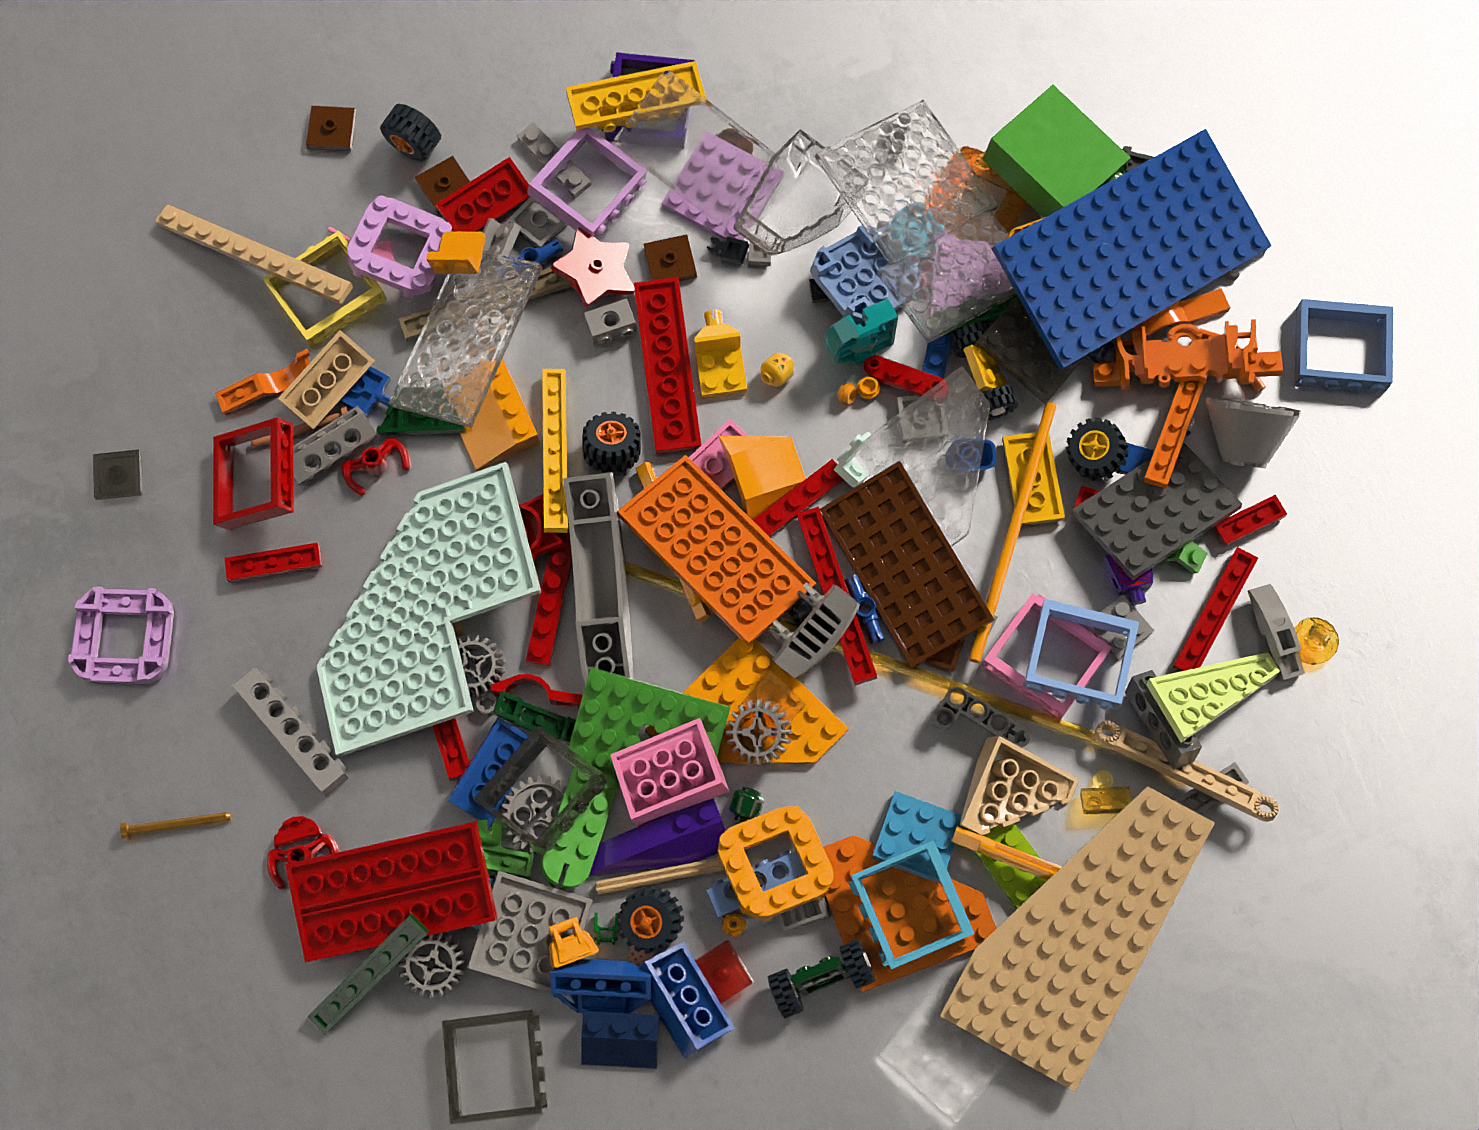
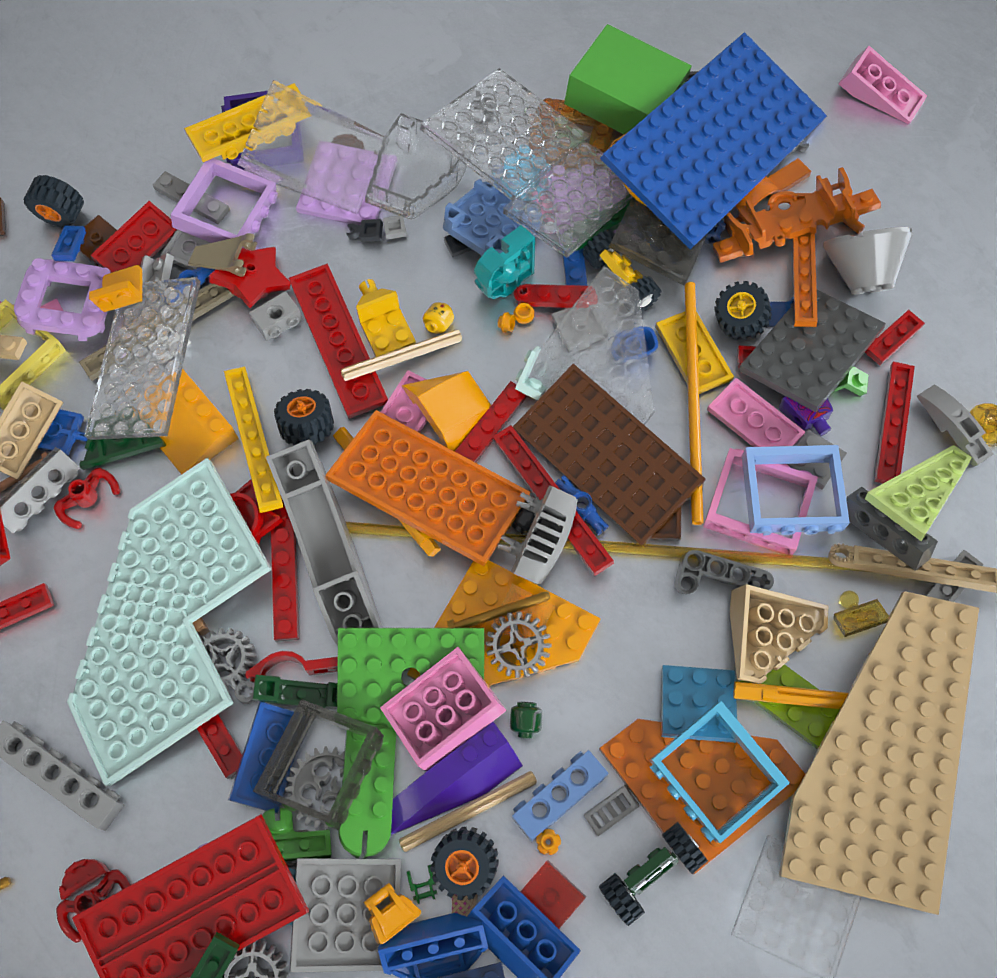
camera: 15 degrees left, 5 degrees down
reddish brown plate [643,234,697,281] -> none
light orange plate [717,806,833,922] -> none
medium blue window [1294,299,1393,393] -> none
none -> blue plate [51,226,86,261]
none -> dark tan flag [188,233,257,276]
none -> tan axle [341,330,462,381]
none -> pearl gold bar [447,592,550,628]
none -> bright pink plate [707,378,805,447]
none -> bright pink slope [838,46,927,124]

